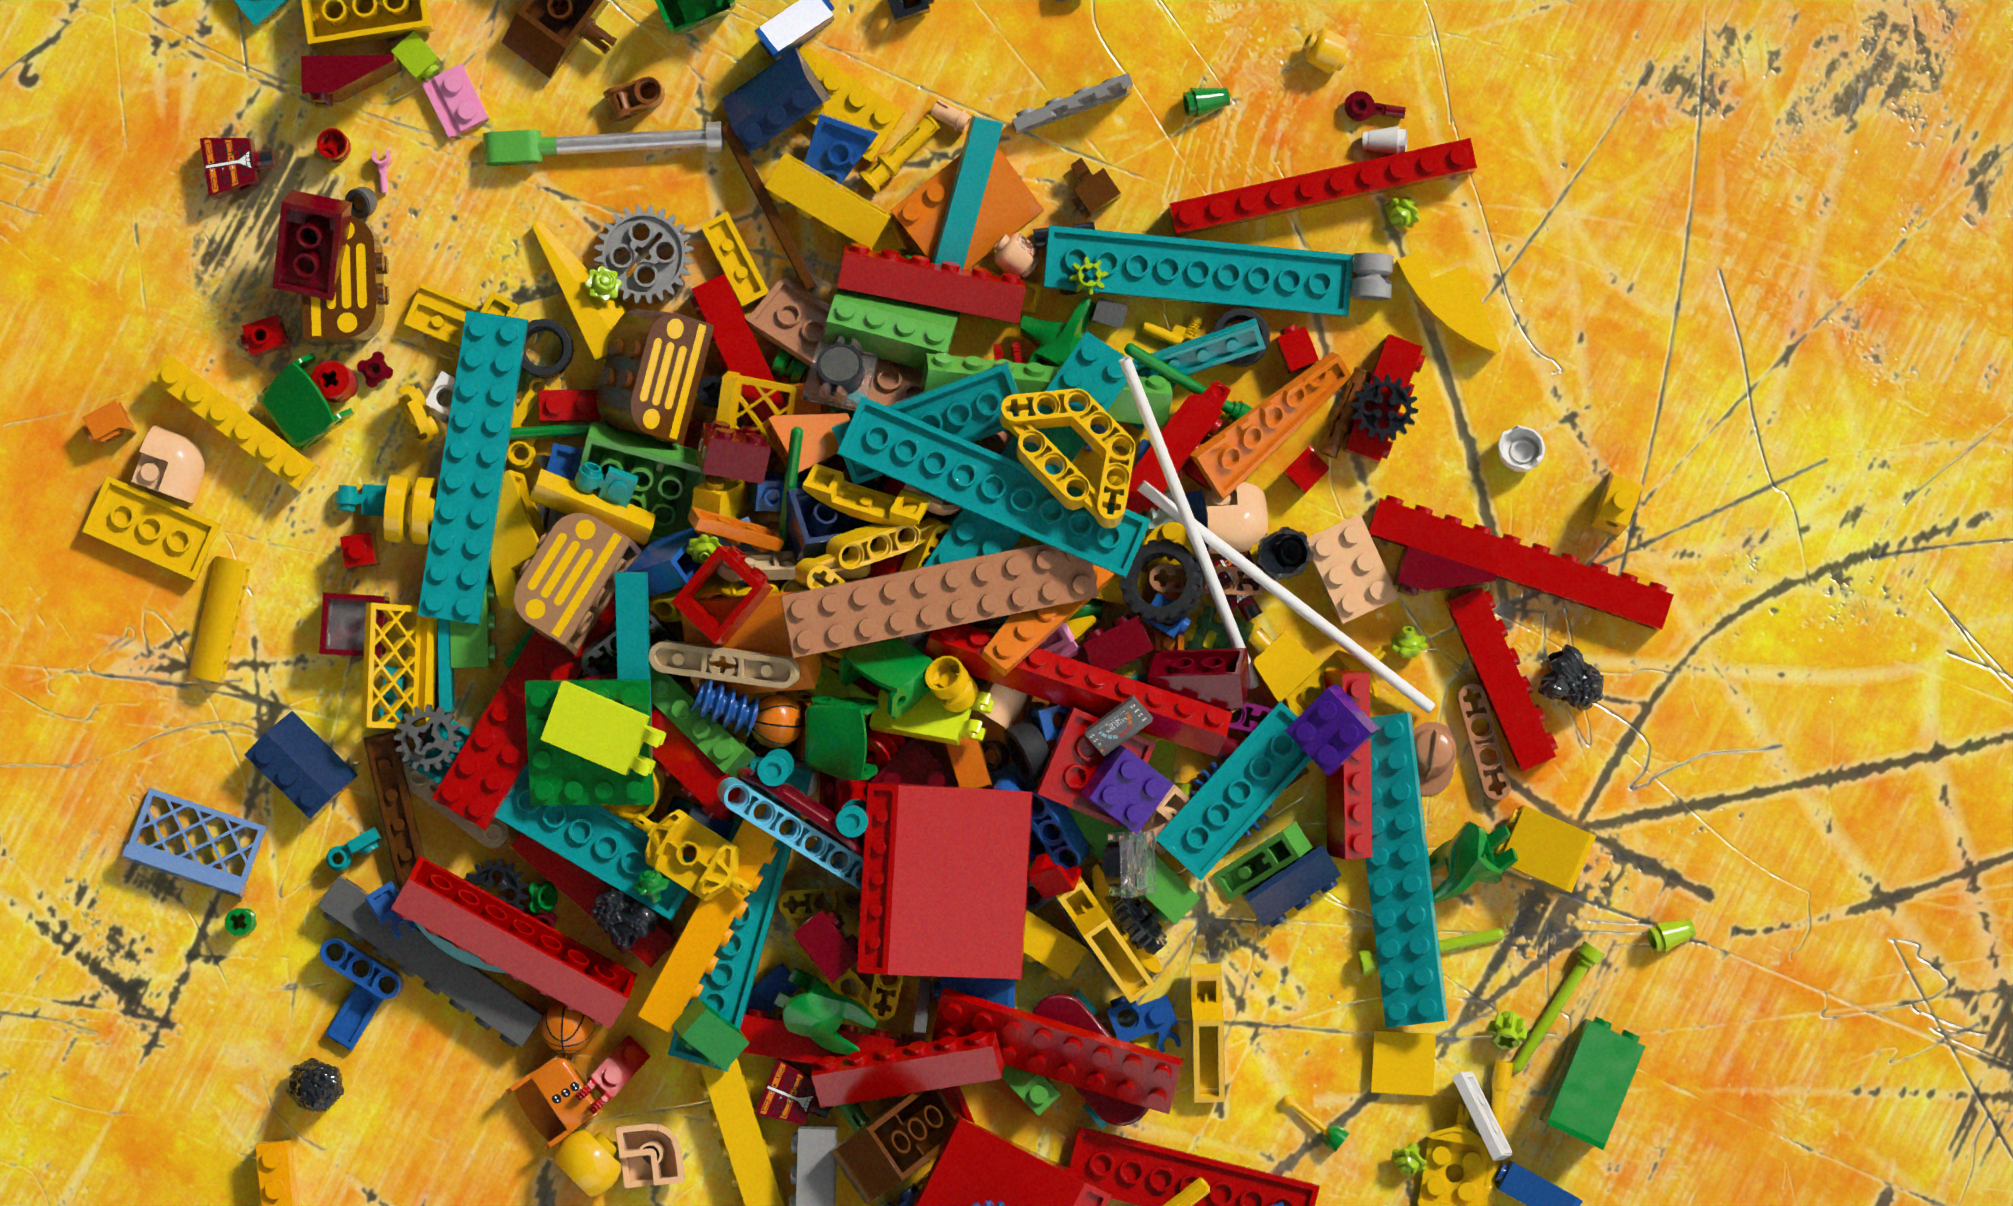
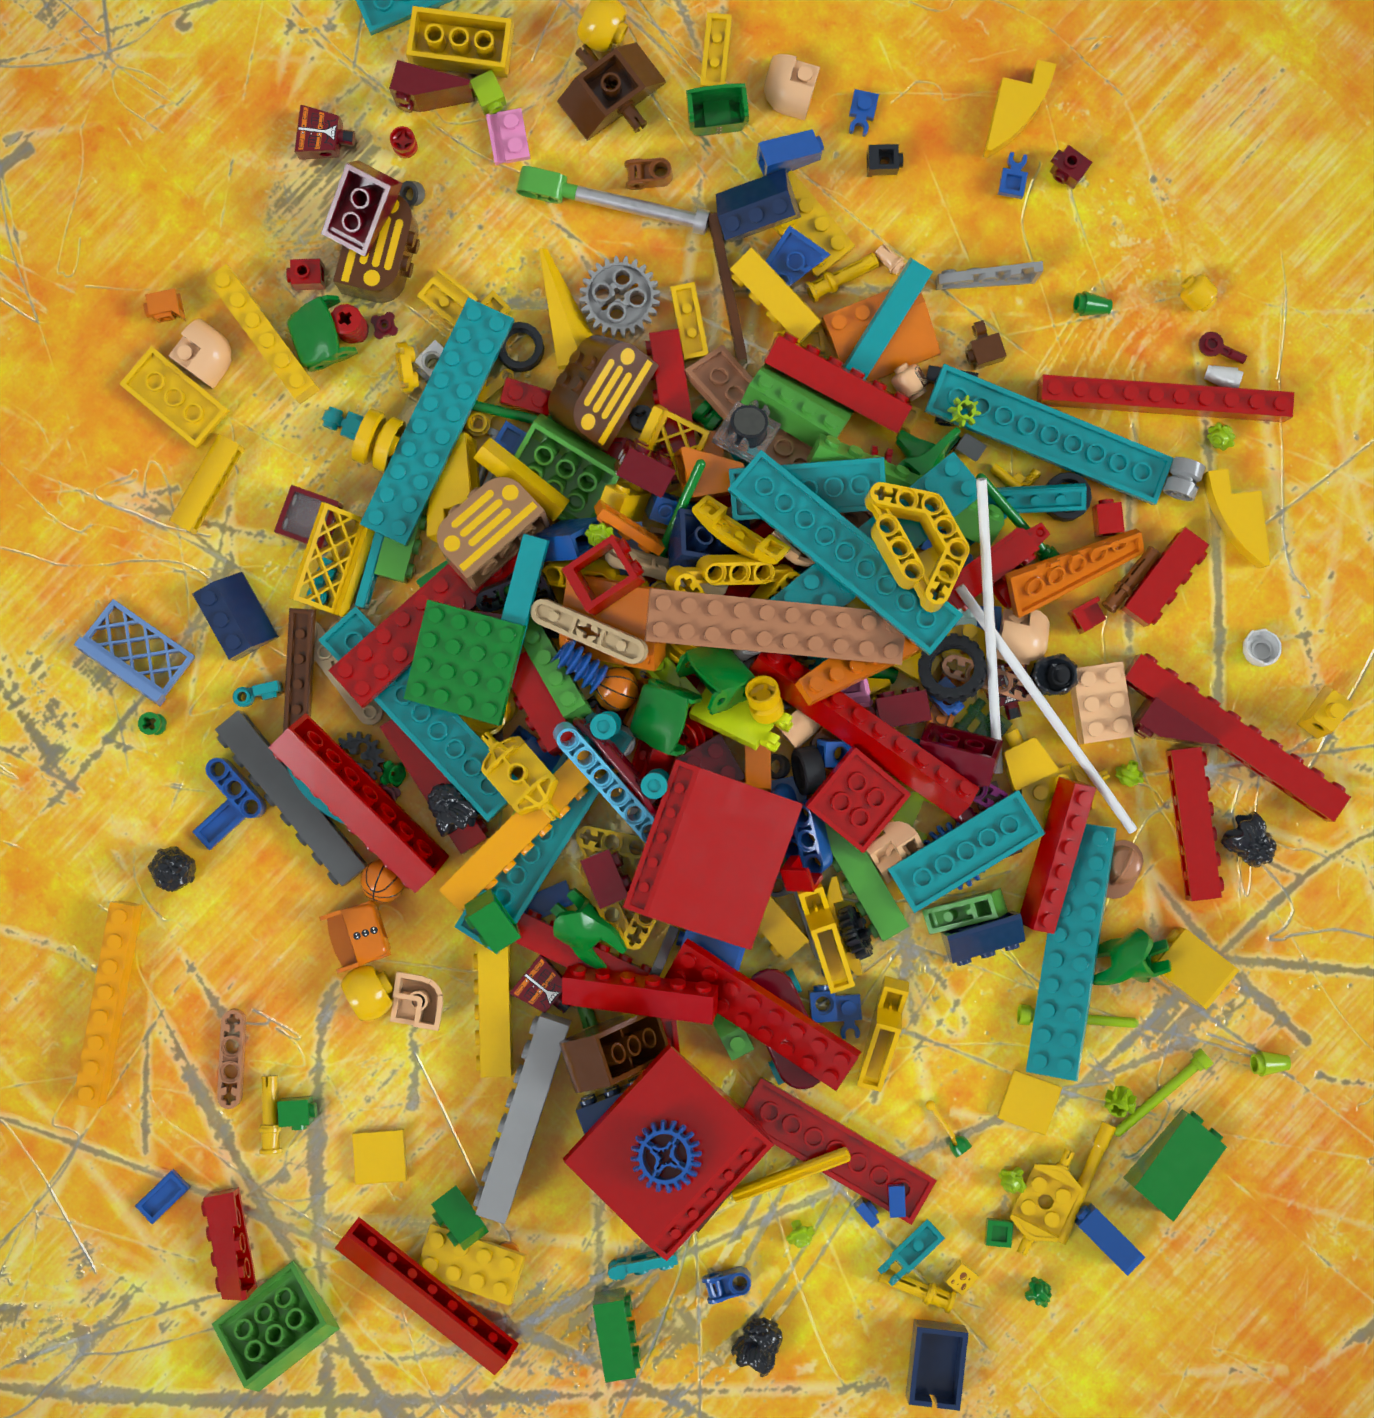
camera: 15 degrees right, 0 degrees up
red brick [340,532,380,569] -> none
blue plate [365,881,415,940] -> none
bright pink hand [371,148,392,193] -> none
dark grey gear [394,704,463,772] -> none
neon yellow tile [540,681,667,776] -> none
teal plate [575,462,638,508] -> none
red hinge [575,1035,651,1114] -> none
lime plant [584,266,622,302] -> none
green plant [632,869,671,903] -> none
dark purple brick [1080,745,1173,834] -> none
dark grey tile [1084,695,1153,756] -> none
clear piece [1103,830,1156,898] -> none
dark purple brick [1285,684,1380,776] -> none
black gear [1350,374,1418,442] -> none
white tile [1452,1072,1513,1161] -> none
nougat beam [1457,683,1511,800] -> none

